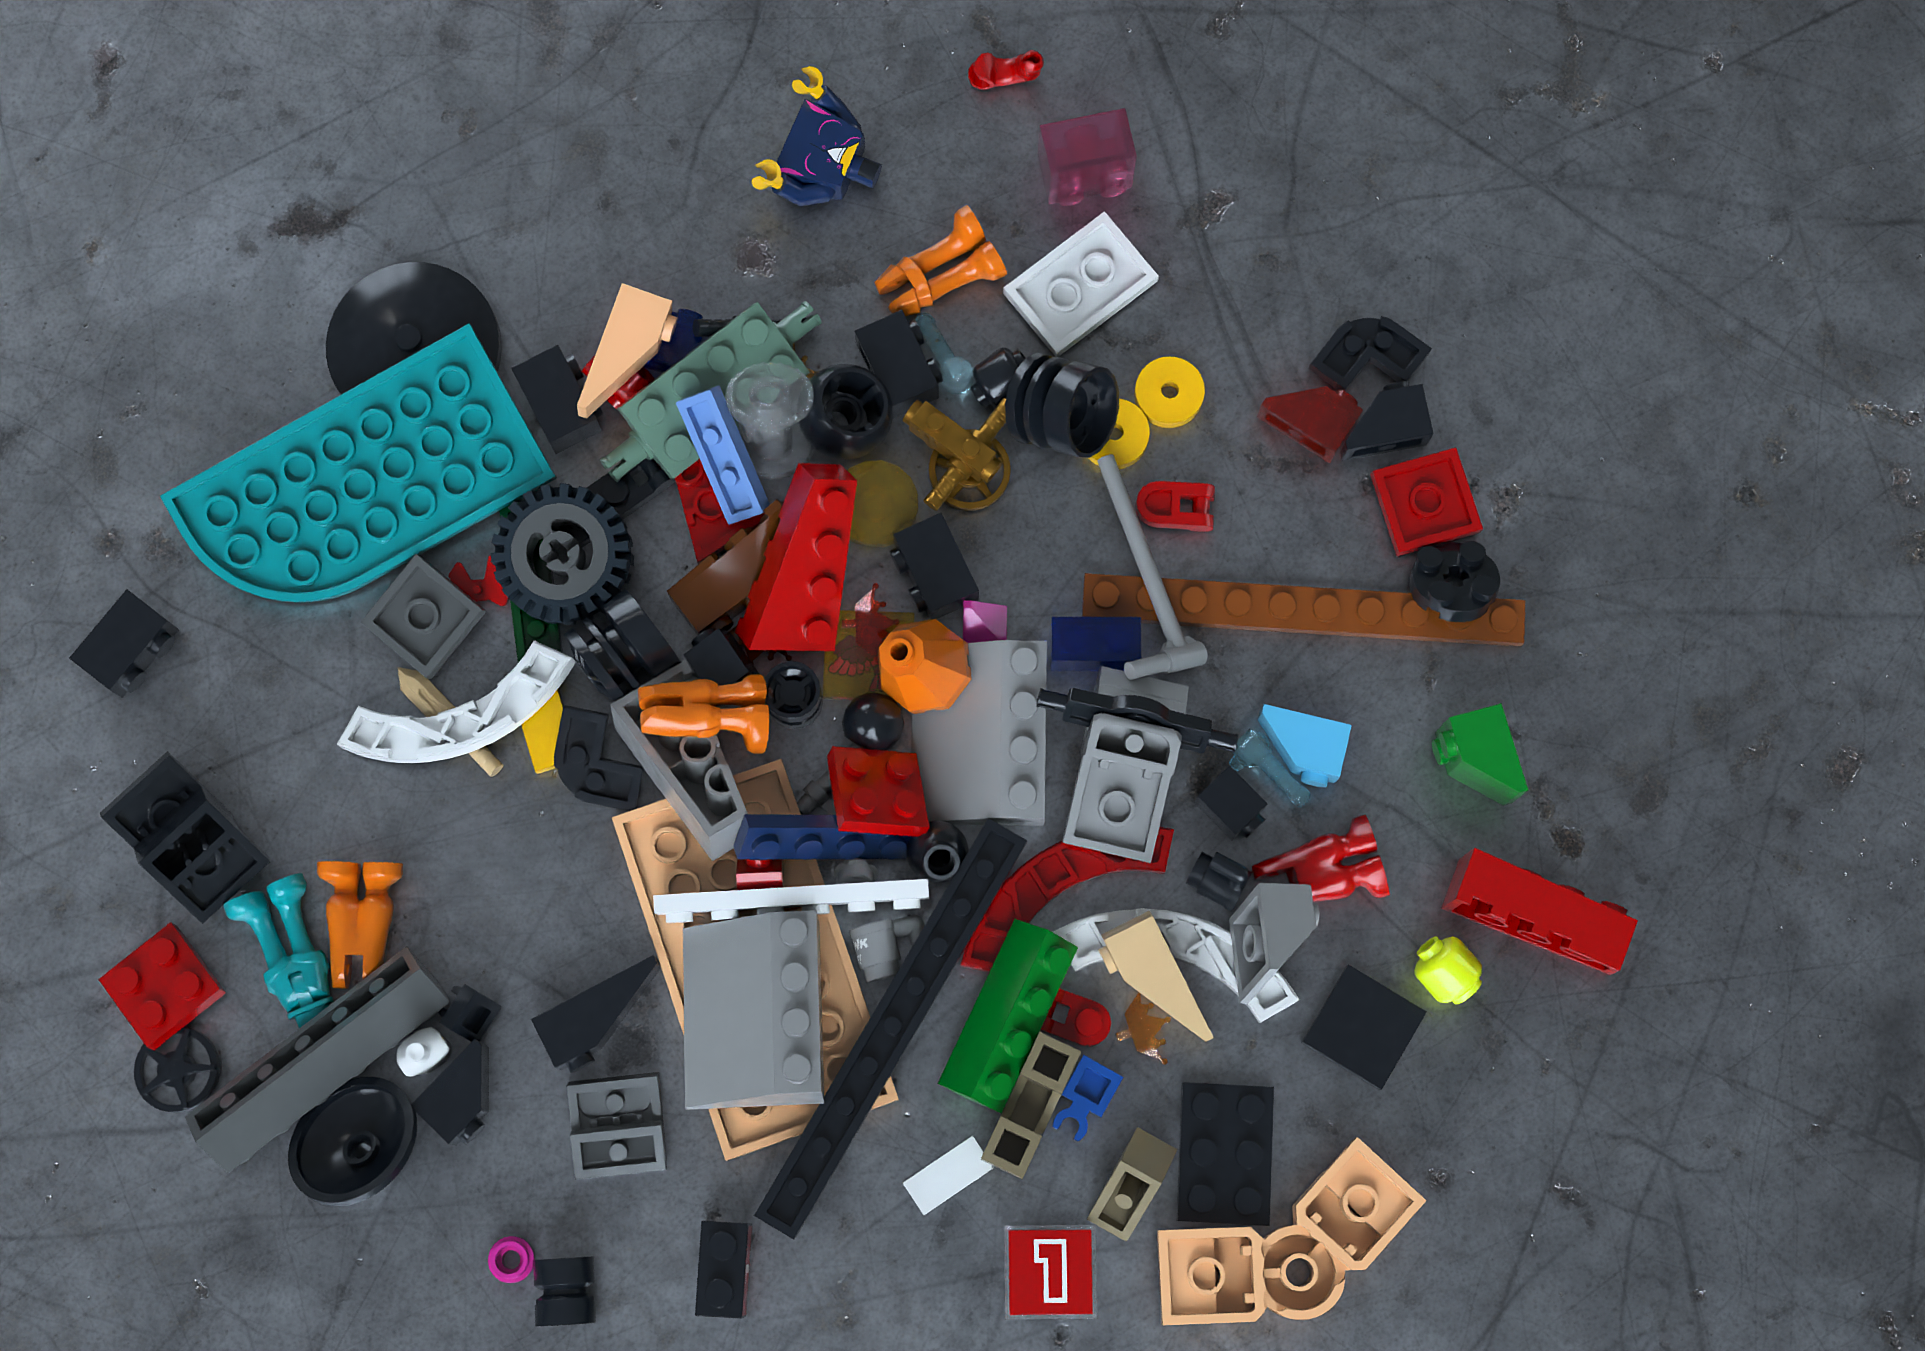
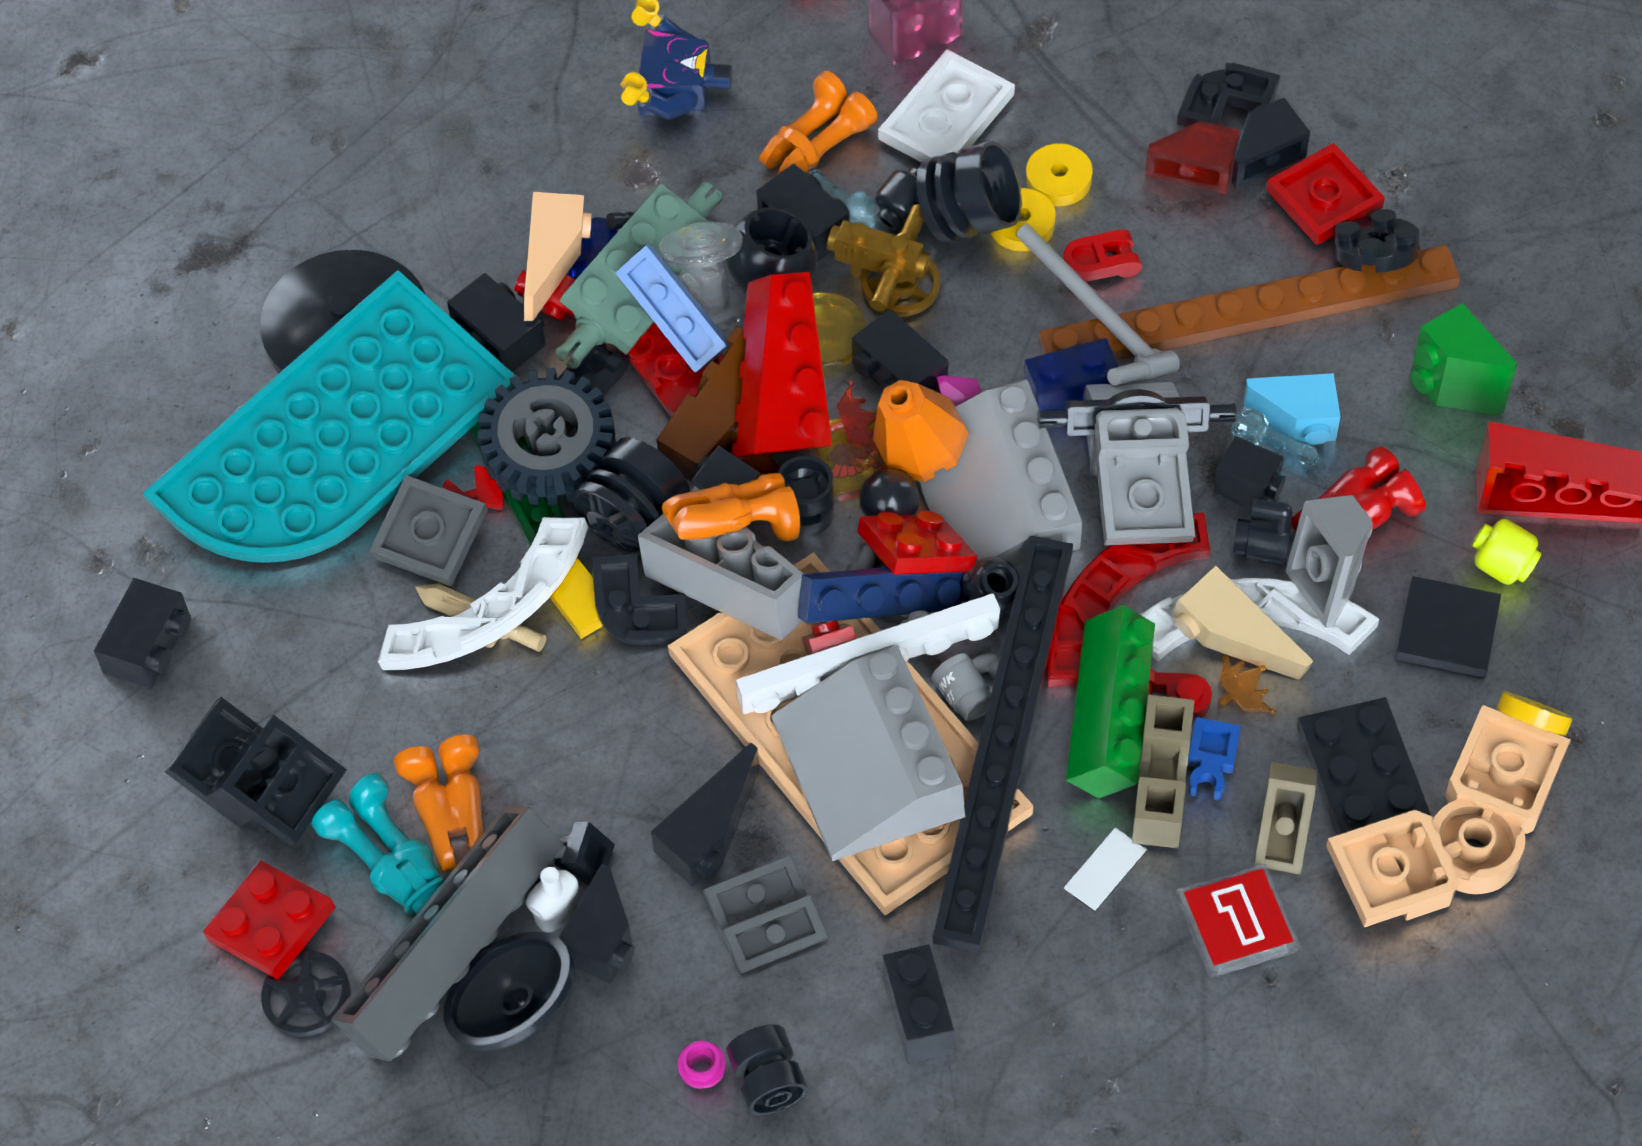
camera: 15 degrees left, 20 degrees down
none -> yellow piece [1496,691,1573,736]

